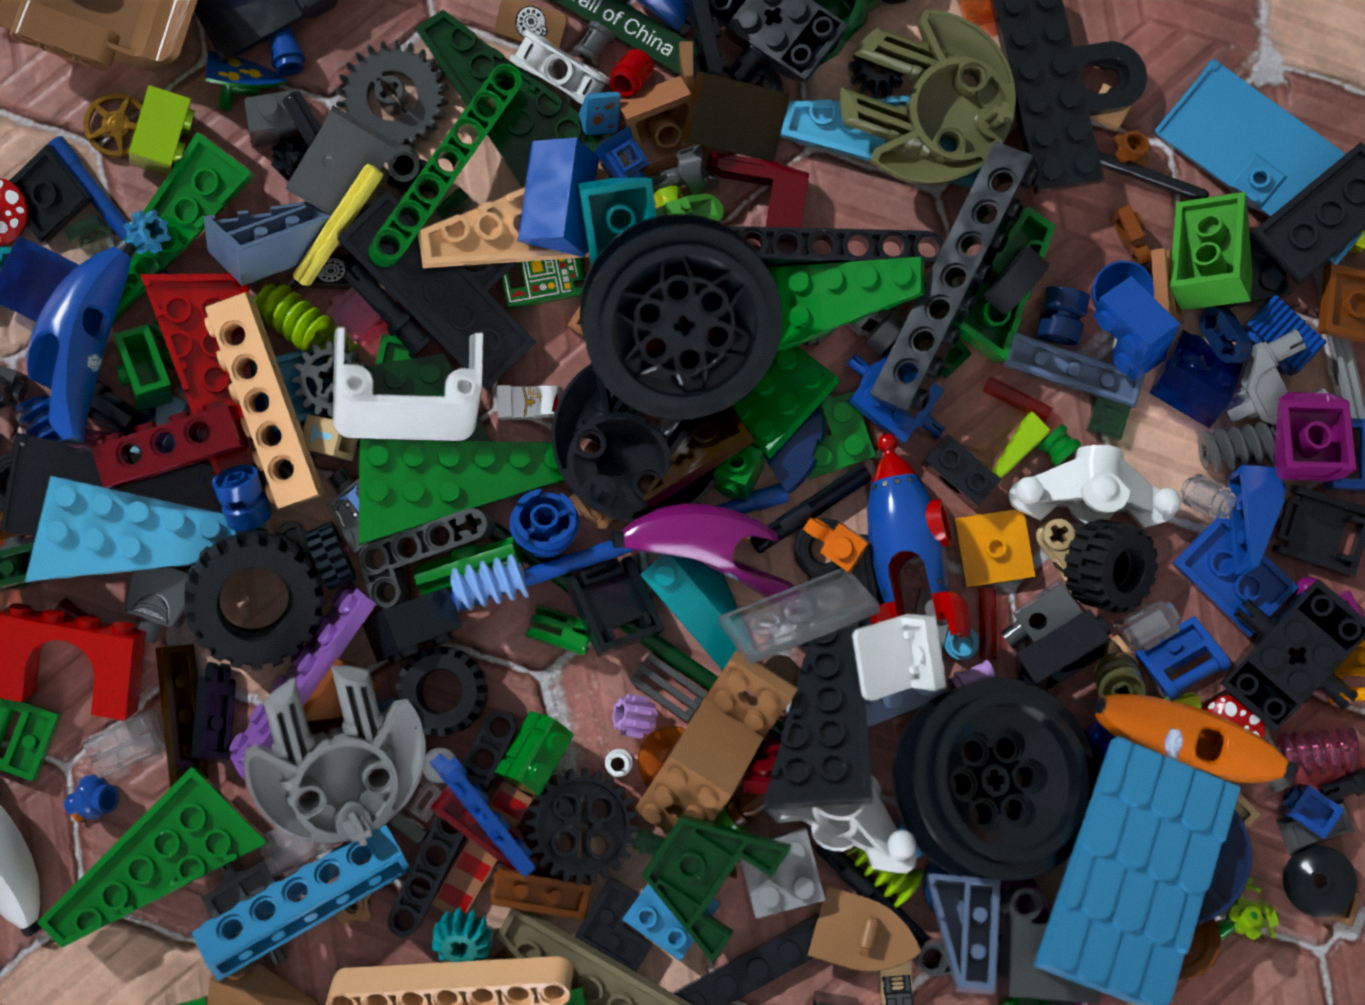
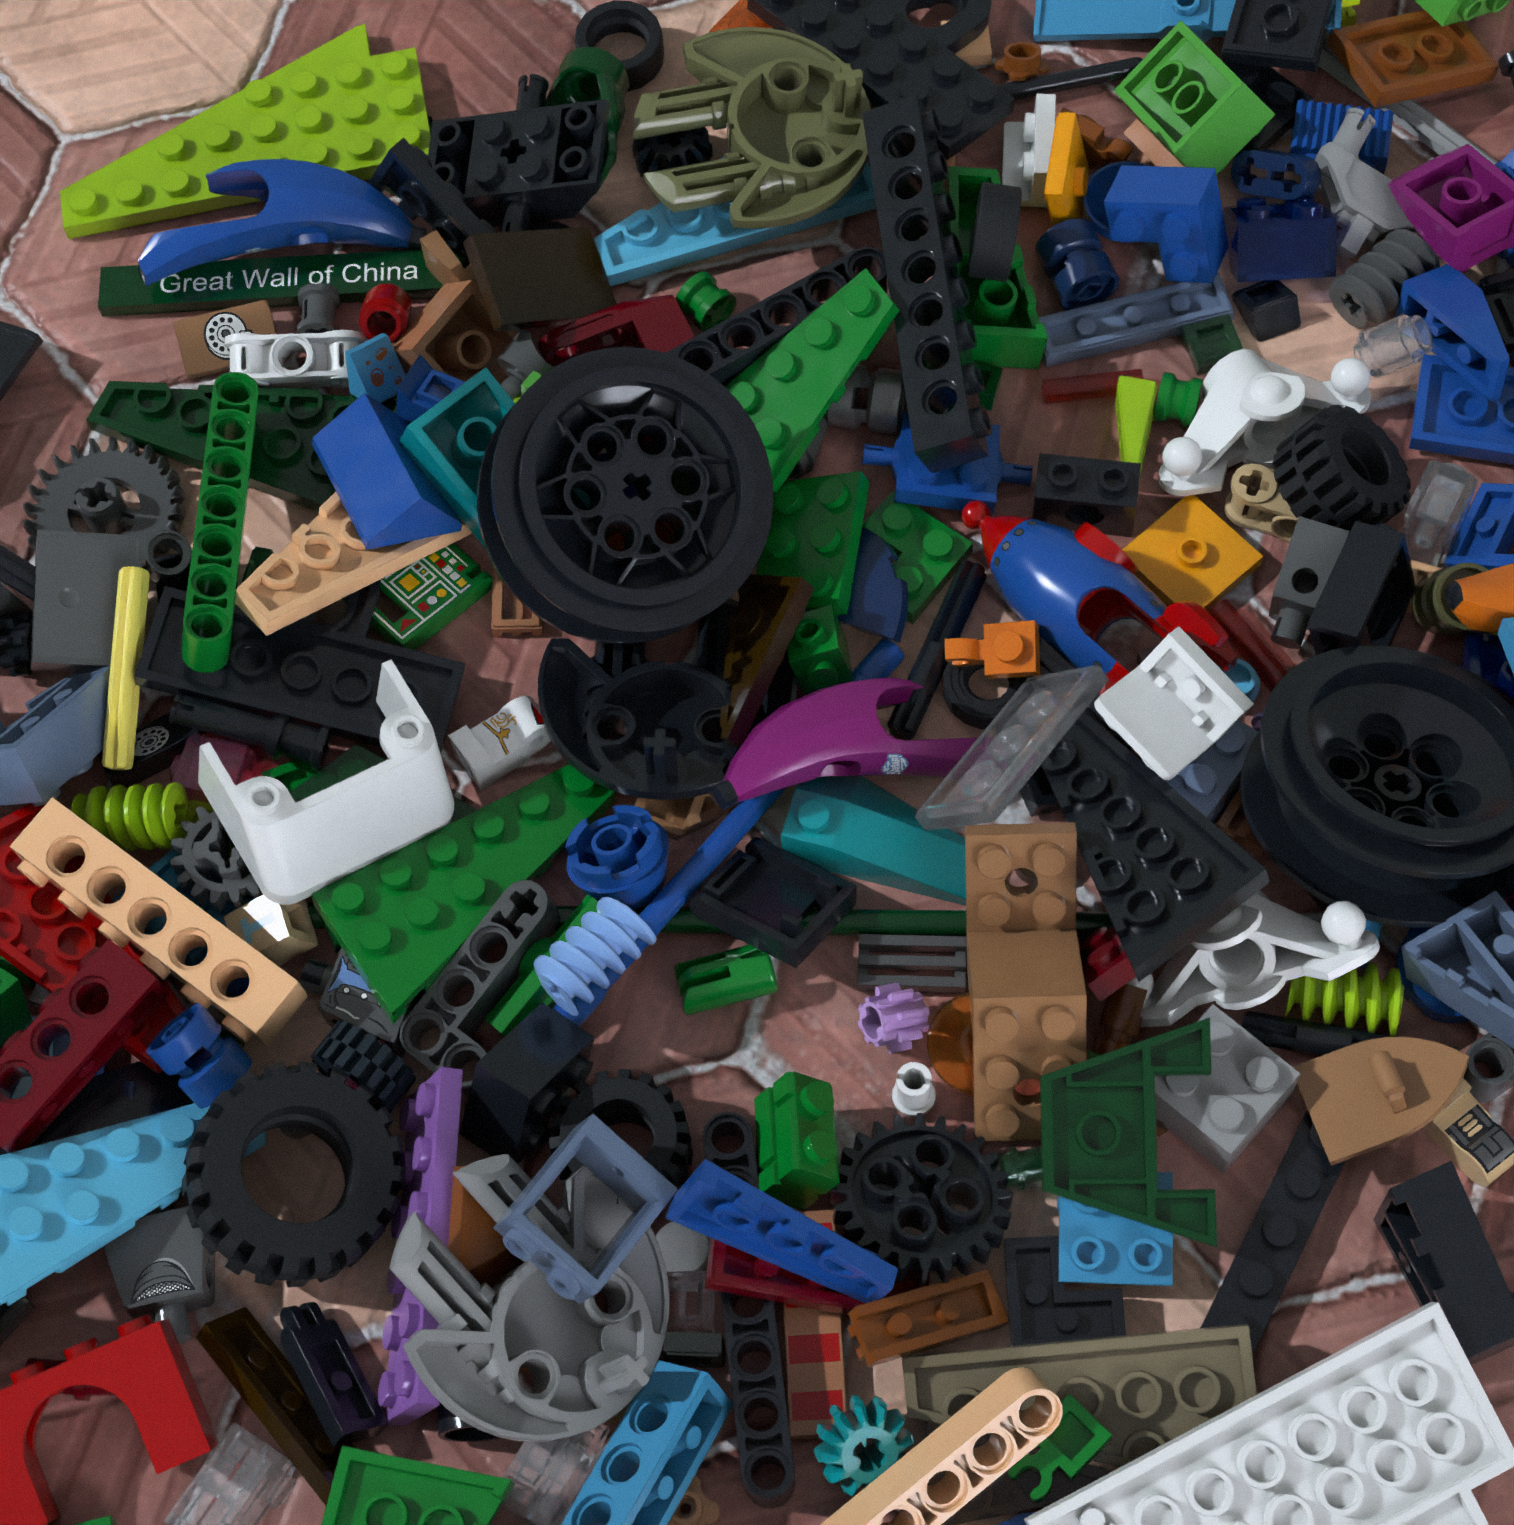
camera: 25 degrees left, 20 degrees down
none -> sand blue window [493,1114,678,1304]
none -> green wheel [676,271,736,332]
none -> white bracket [1002,93,1056,208]
none -> light orange plate [1044,112,1089,227]
none -> black slope [1232,277,1301,342]

